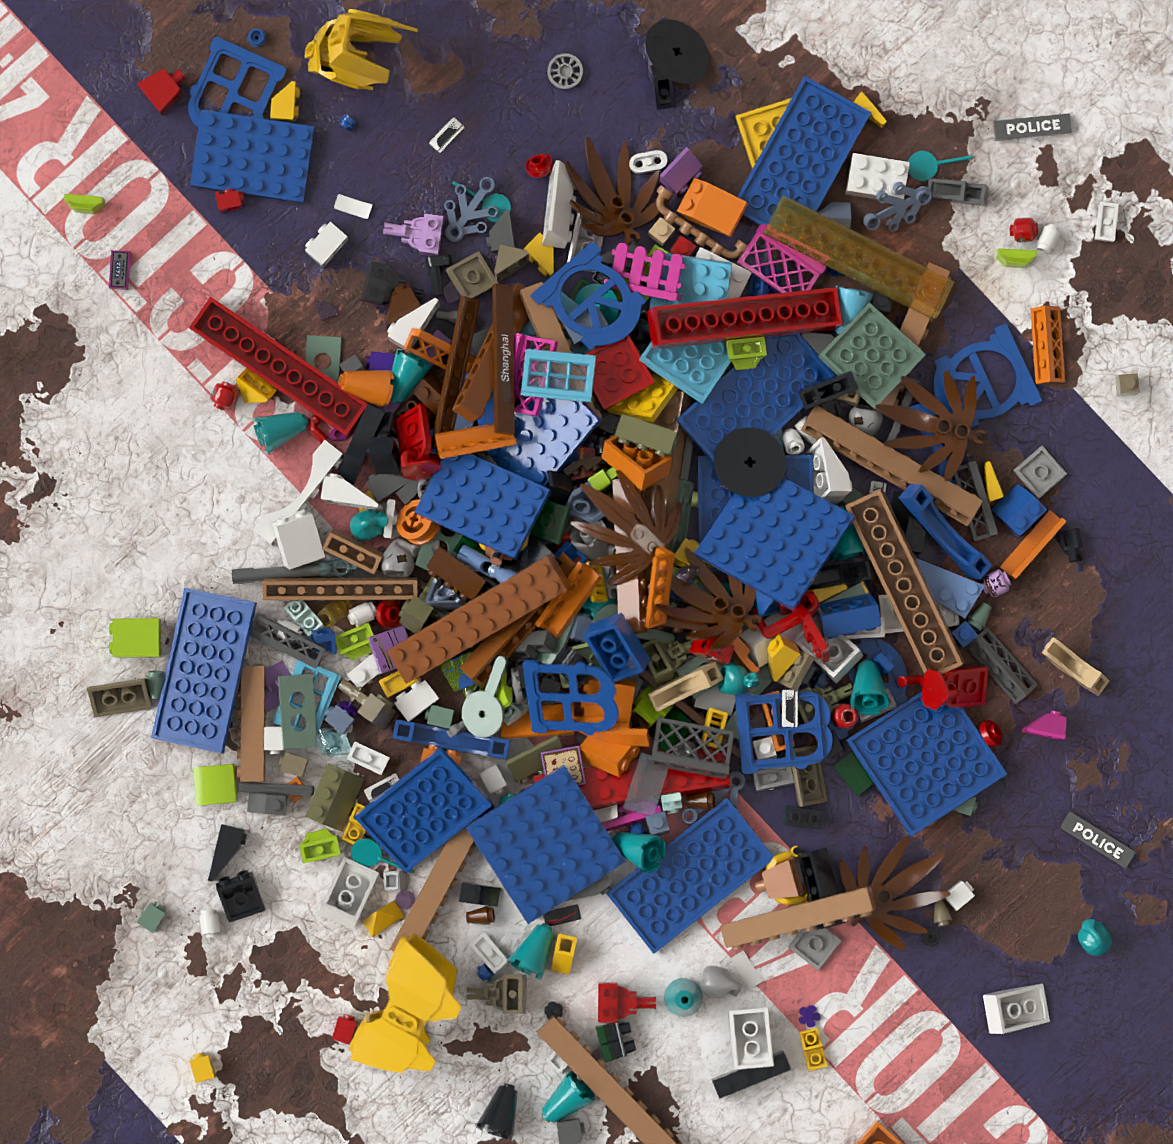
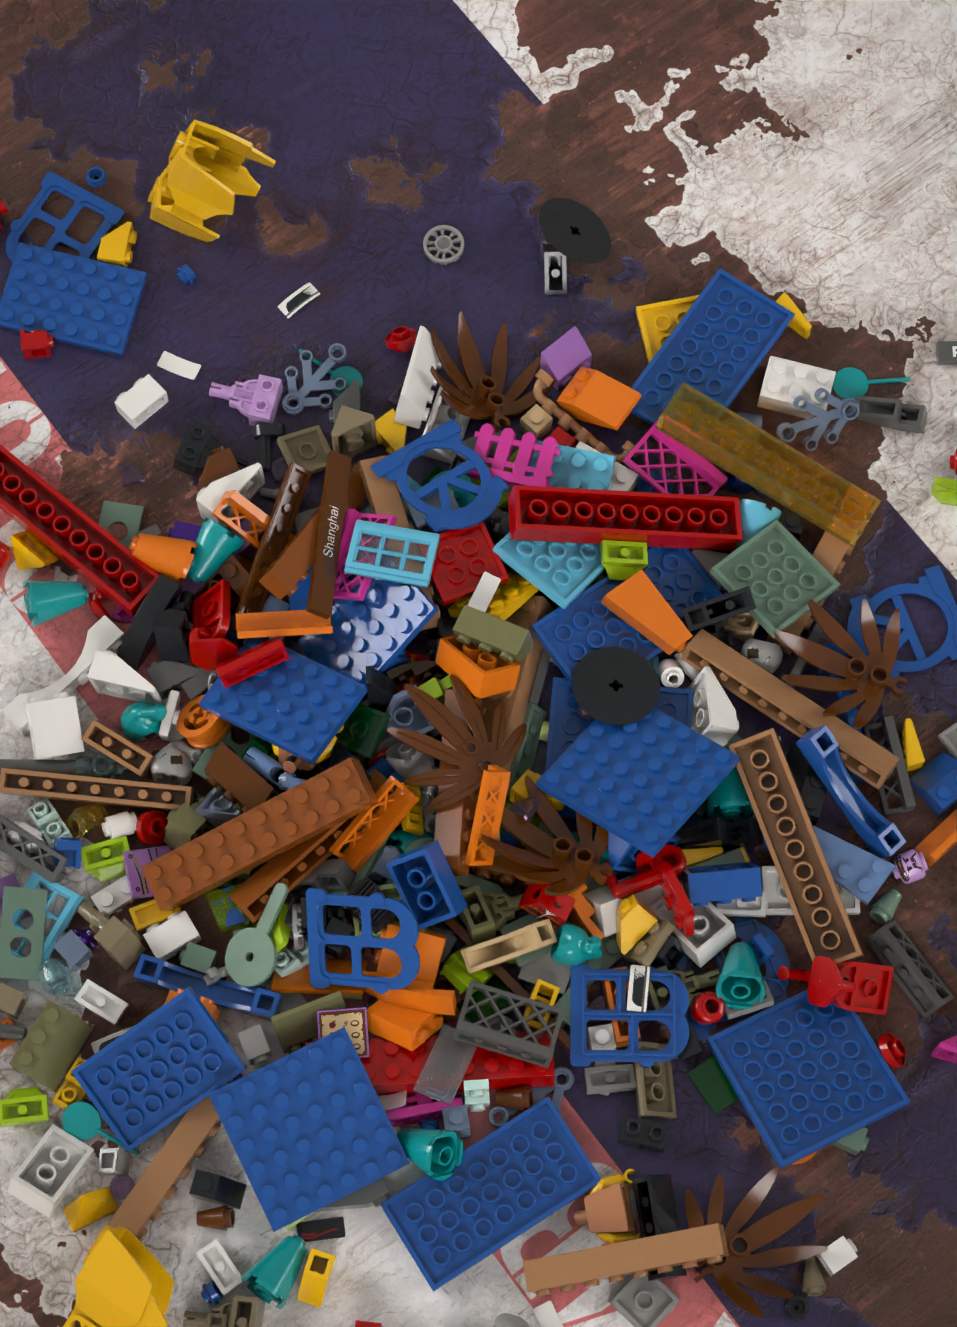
camera: 10 degrees right, 15 degrees down
white plate [629,150,667,174] -> none
blue brick [951,621,978,648] -> none
none -> red panel [215,636,290,689]
none -> white sticker [467,572,501,612]
none -> orange slope [601,569,693,655]

